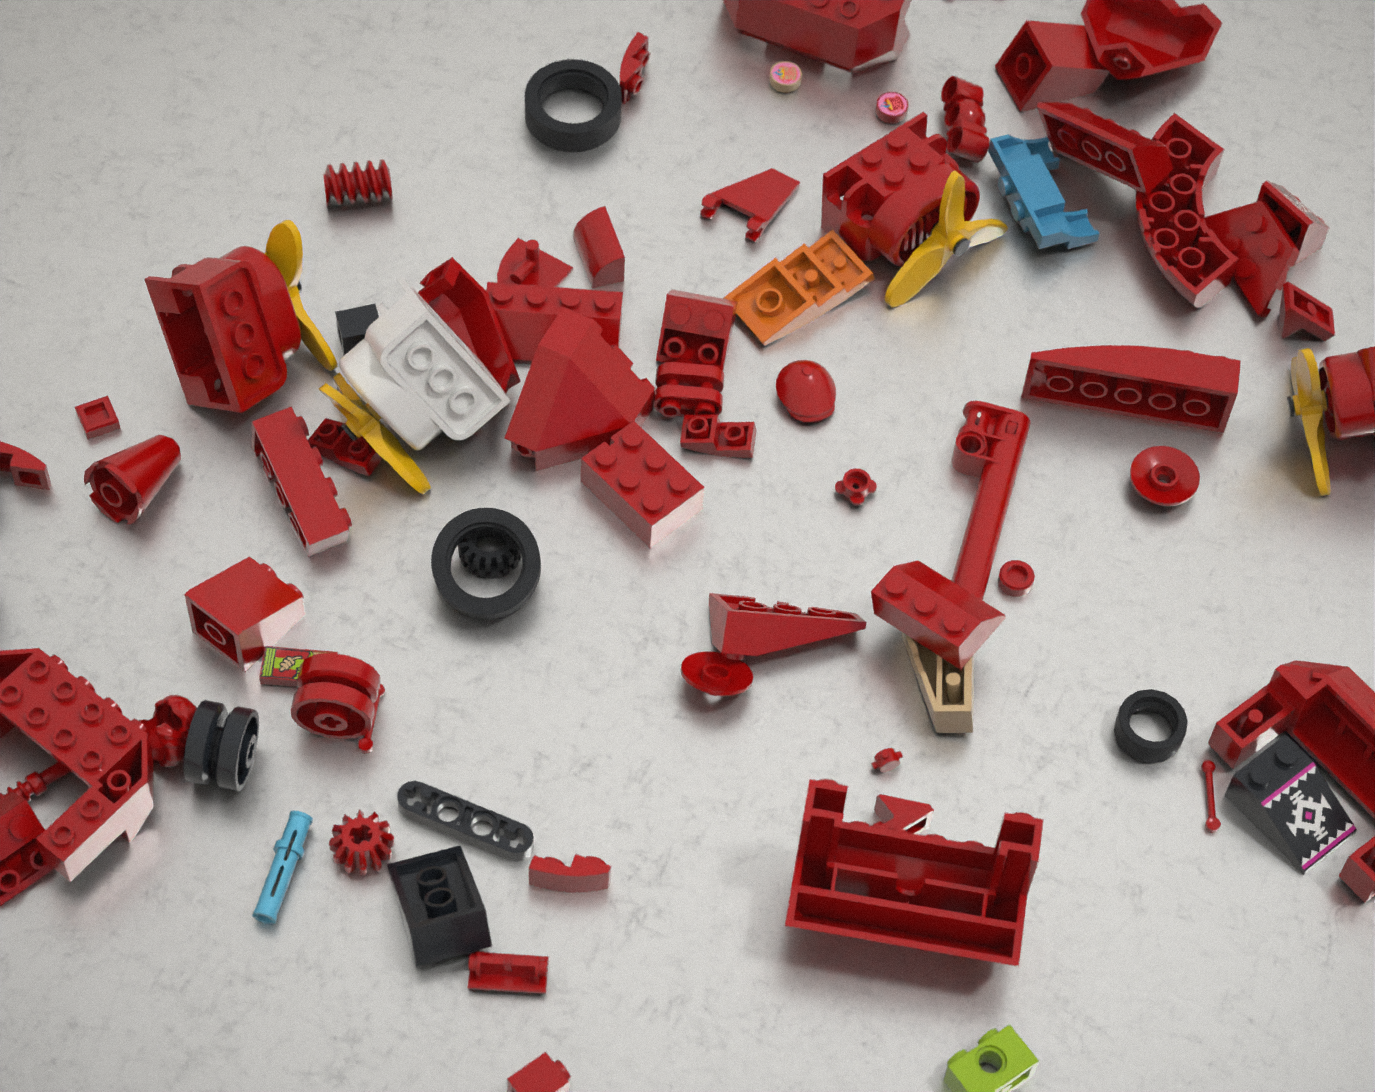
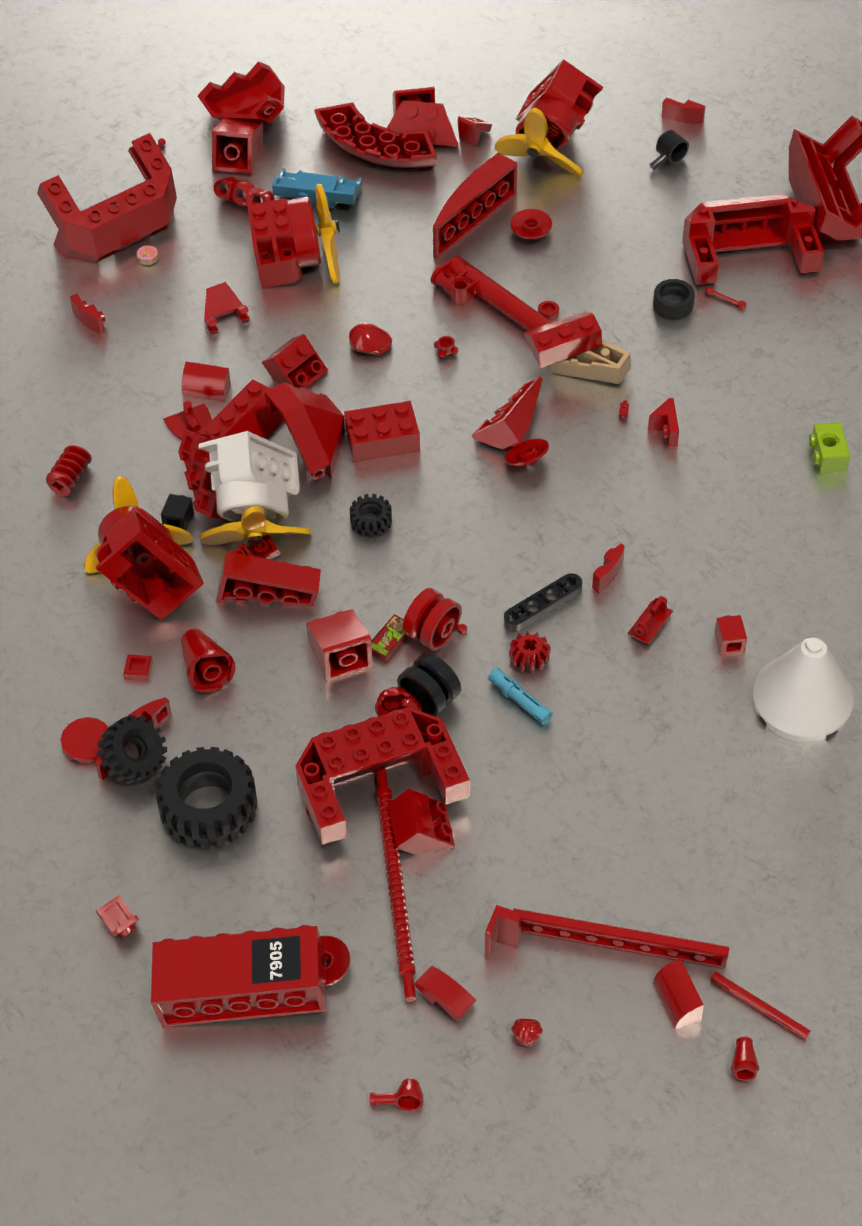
camera: 55 degrees left, 5 degrees down
black slope [387,845,492,966] -> none
black tyre [431,507,541,620] -> none
black tyre [525,59,622,152] -> none
red brick [653,362,724,417] -> none
red slope [680,414,757,458] -> none
orange slope [723,229,875,346] -> none
red wedge [785,779,1044,967] -> none
tile [876,92,909,124] -> none
red slope [1036,102,1173,195] -> none
black slope [1224,734,1357,875] -> none

